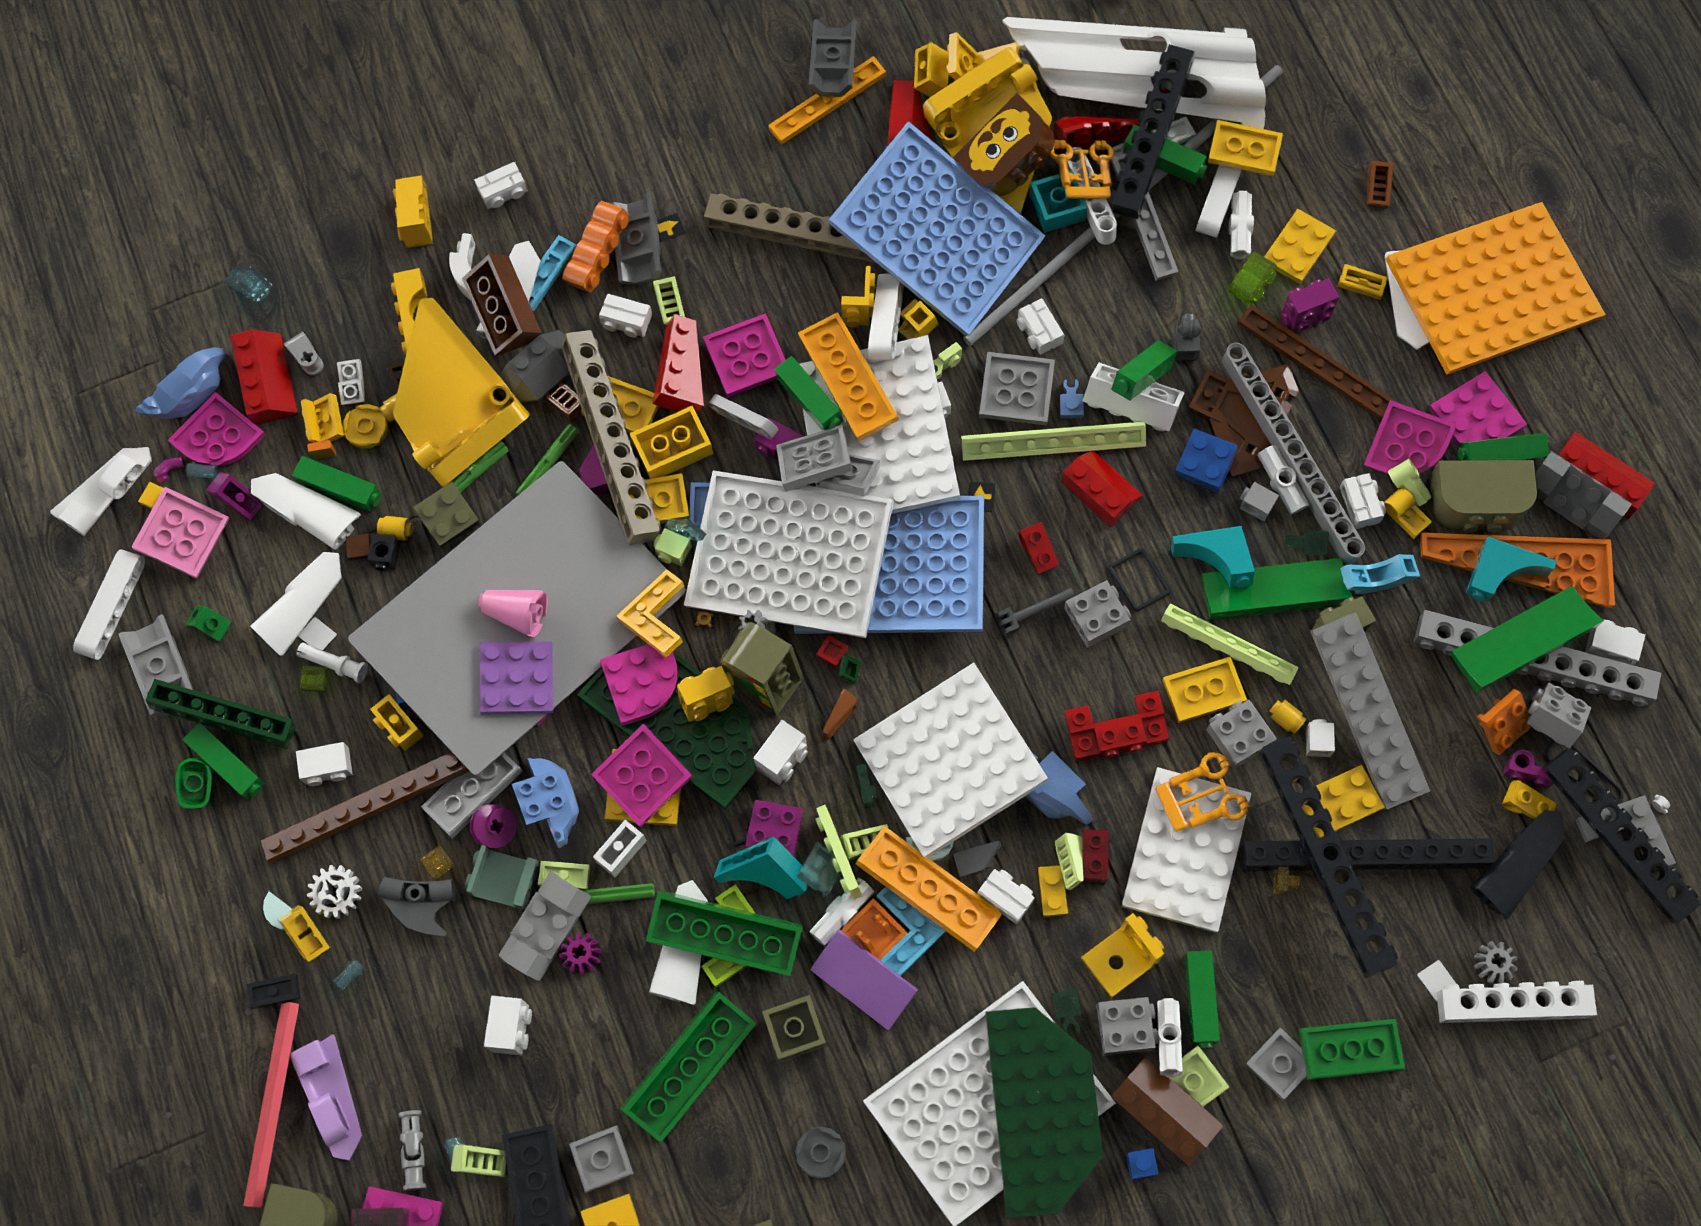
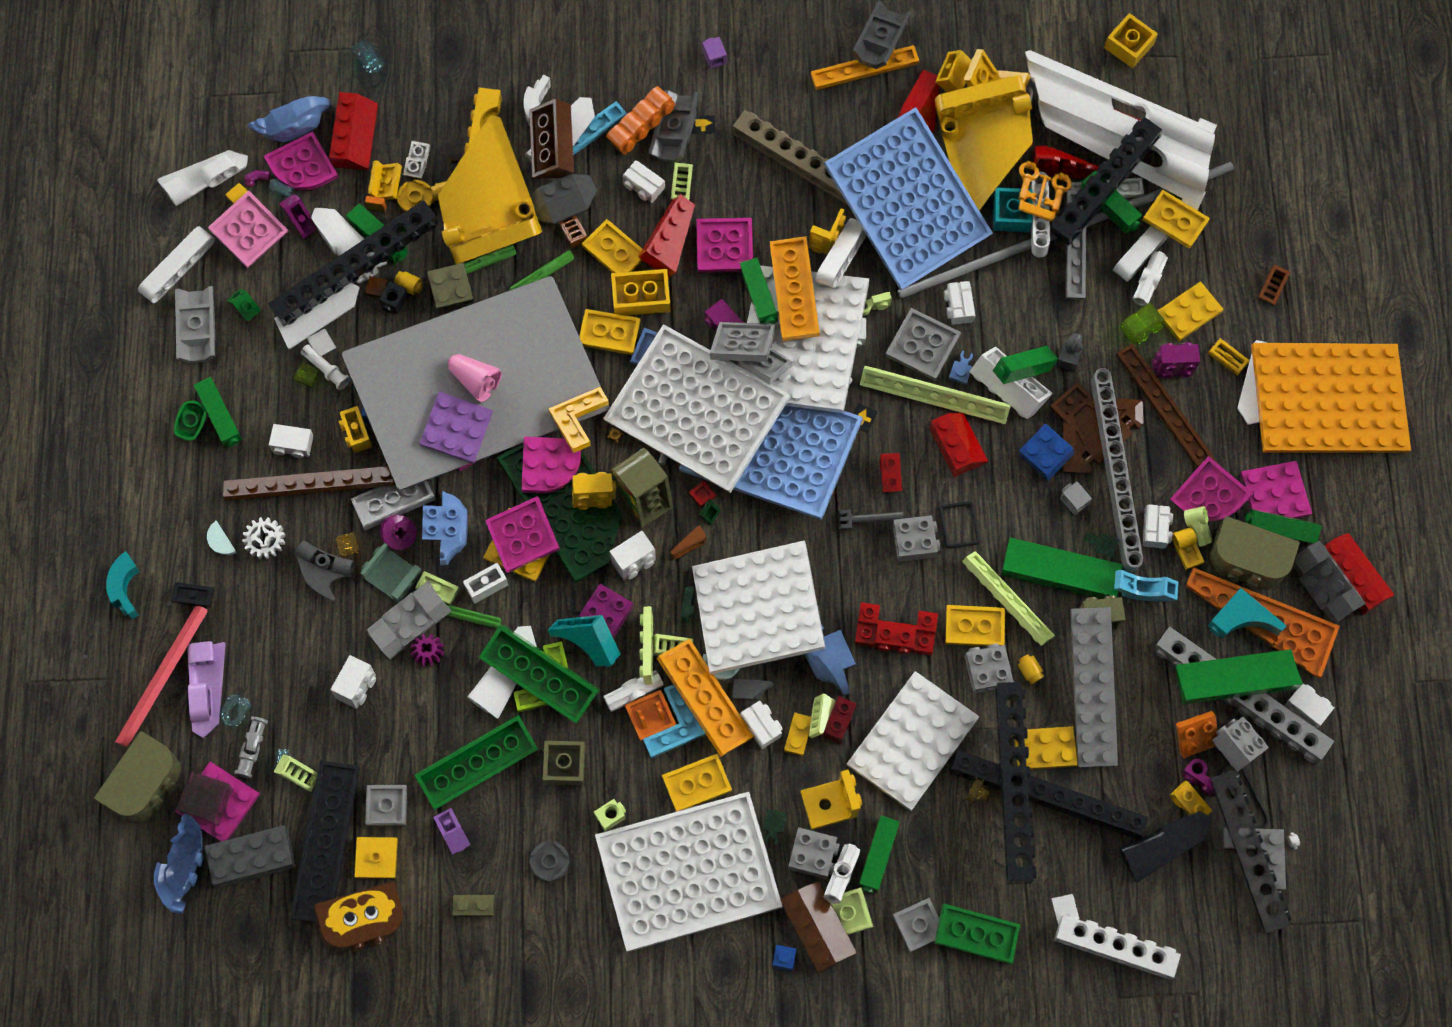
camera: 15 degrees right, 0 degrees up
dark green brick [145,679,296,749] -> none
yellow brick [277,905,330,962] -> none
light grey piece [284,331,324,376] -> none
clear light blue pin [332,959,365,991] -> none
yellow wedge [393,175,433,248] -> none
white brick [474,162,528,209] -> none
dark tan brick [561,330,660,545] -> none
magenta slope [579,445,610,496] -> none
yellowish green brick [653,528,692,567] -> none
clear light blue plate [665,519,706,541] -> none
light grey beam [708,394,779,439] -> none
light grey gear [738,610,769,631] -> none
clear light blue plate [796,842,840,897] -> none
medium lavender tile [810,929,918,1030] -> none
yellow brick [898,299,939,340] -> none
reddish brown brick [953,93,1054,196] -> none
dark green plate [985,1007,1103,1219] -> none
light orange piece [1155,752,1250,832] -> none
teal arch [1171,526,1255,588] -> none
white piece [1257,445,1309,515] -> none
white brick [1305,719,1335,757] -> none
light grey gear [1474,941,1517,984] -> none
none -> teal arch [106,551,140,619]
none -> clear light blue piece [221,694,251,726]
none -> black brick [268,200,438,327]
none -> medium lavender slope [433,808,470,854]
none -> yellowish green brick [594,799,626,832]
none -> yellow plate [662,754,732,812]
none -> medium lavender brick [702,37,727,69]

